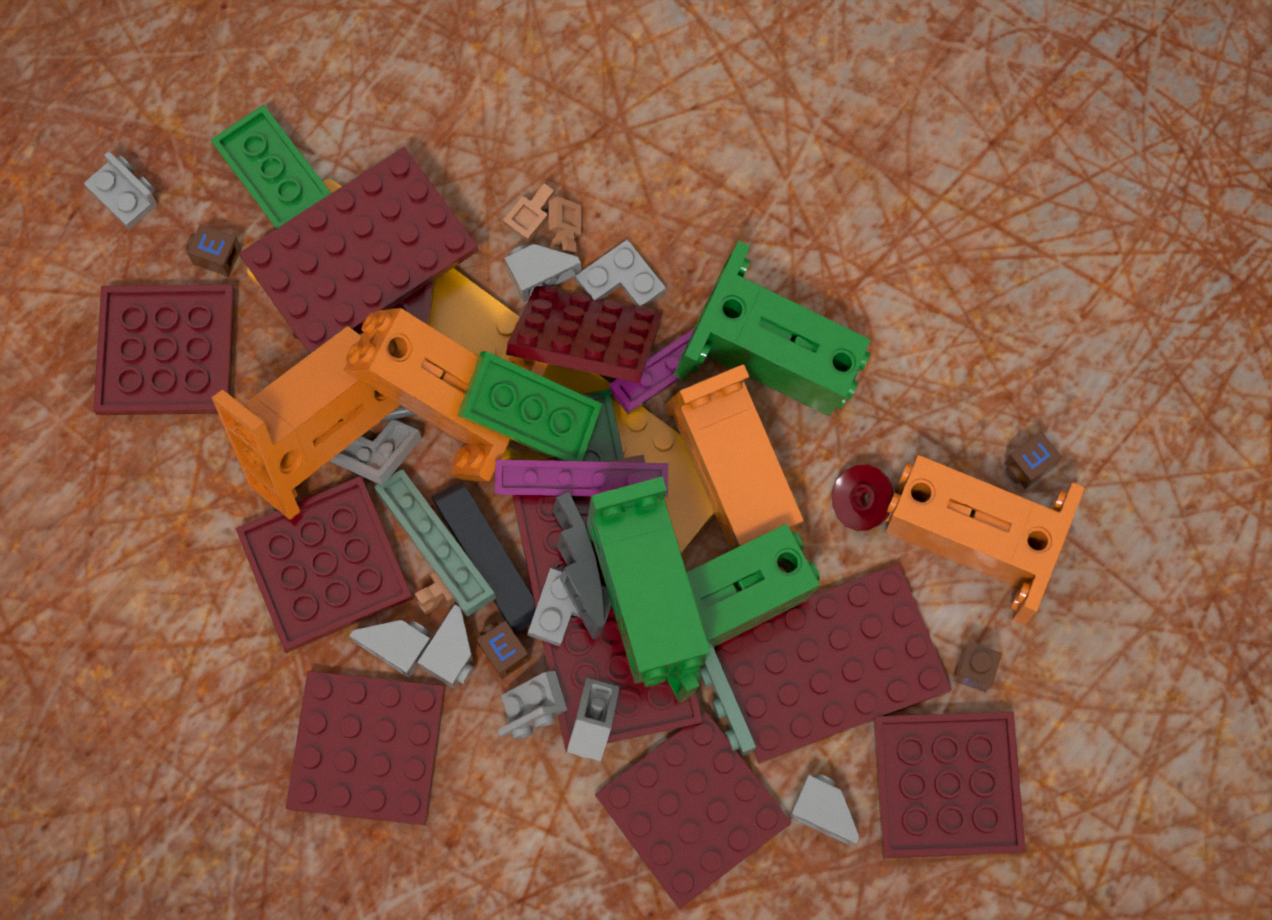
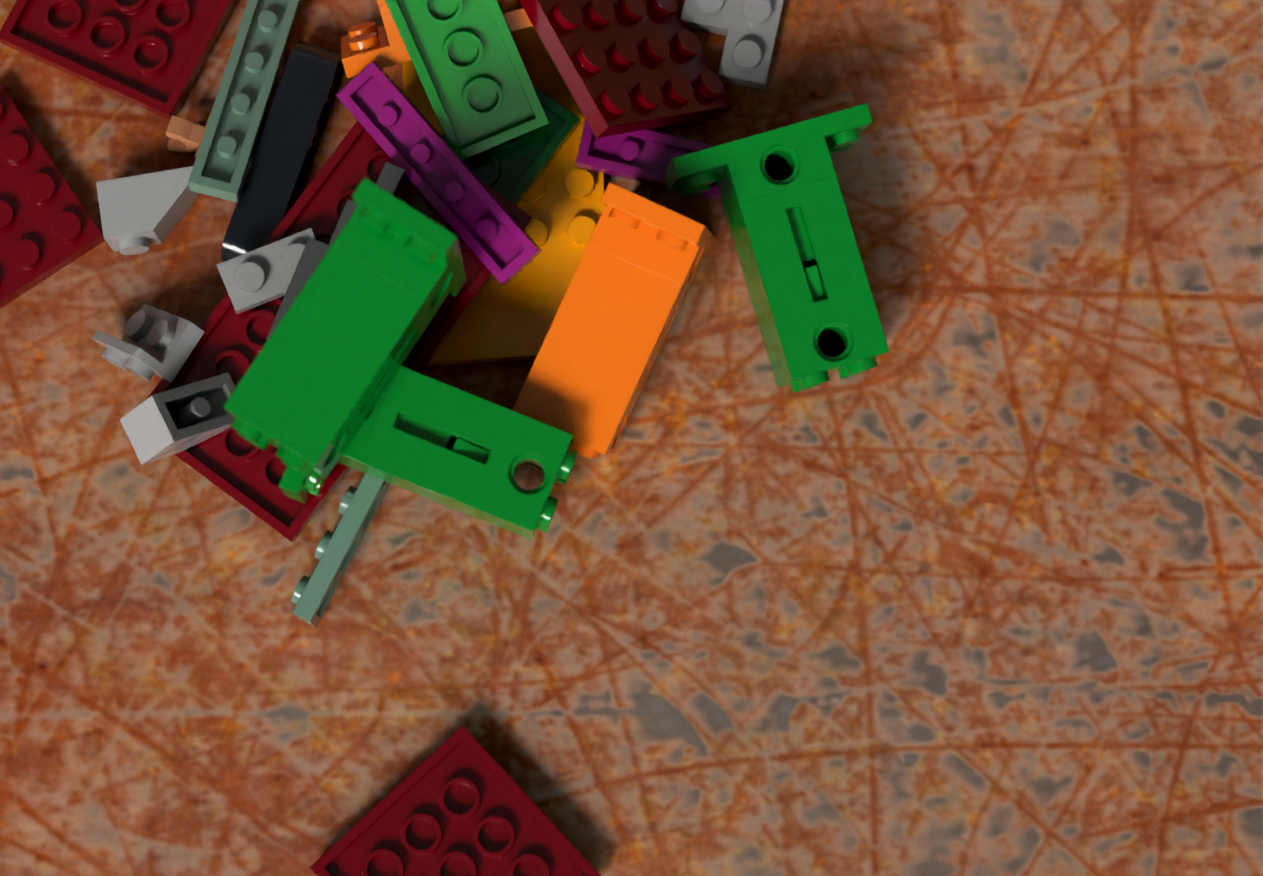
camera: 50 degrees right, 5 degrees up
light grey slope [350,620,431,679] -> none
reddish brown brick [476,620,530,680] -> none
dark red plate [595,711,791,909] -> none
dark red plate [713,564,952,764] -> none
light grey slope [789,774,860,847] -> none
dark red dish [832,464,894,531] -> none
orange brick [885,455,1085,626] -> none
reddish brown brick [953,641,1002,693] -> none
reddish brown brick [1004,431,1063,489] -> none

